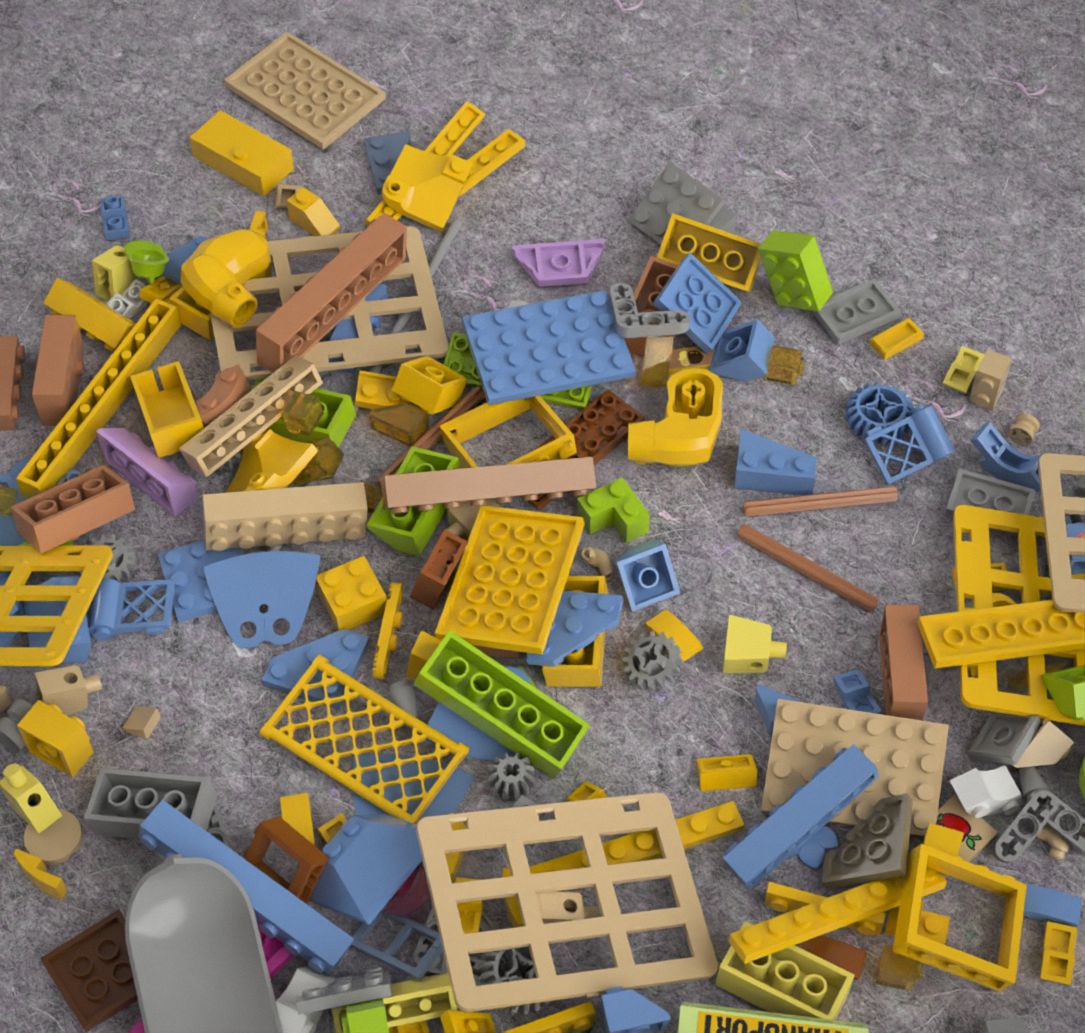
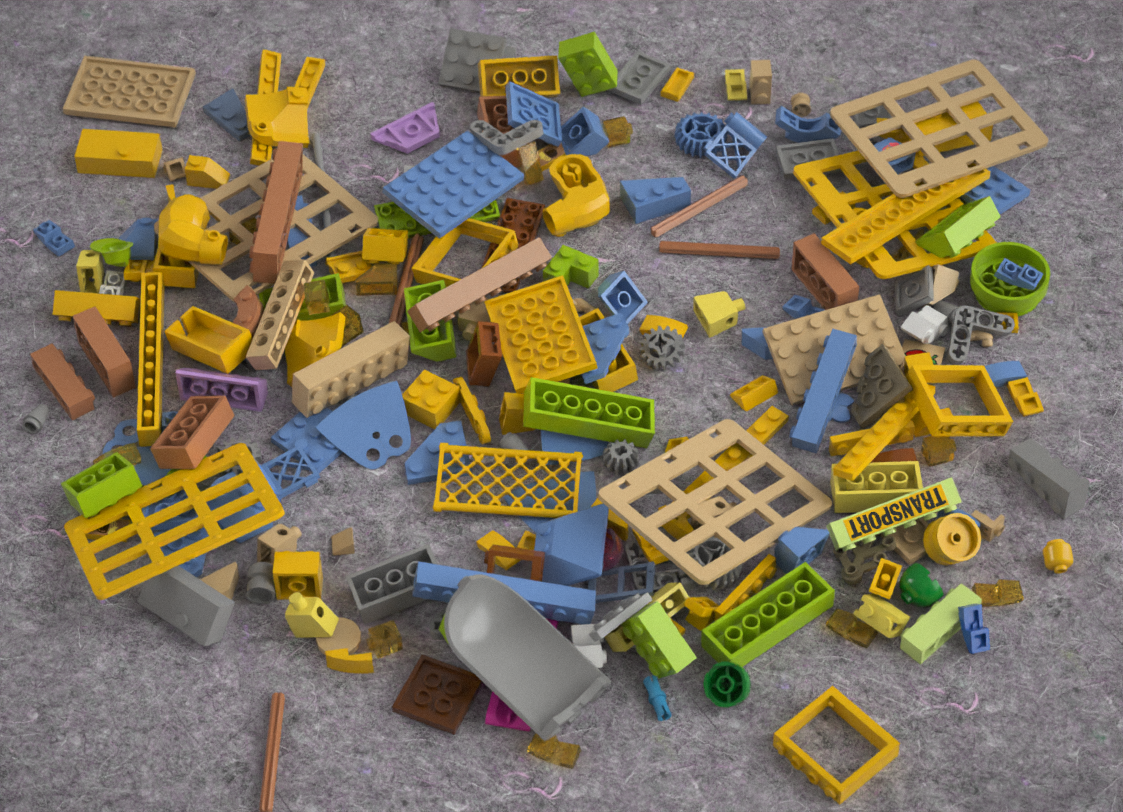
camera: 30 degrees left, 5 degrees down
none -> clear yellow brick [366,620,403,659]

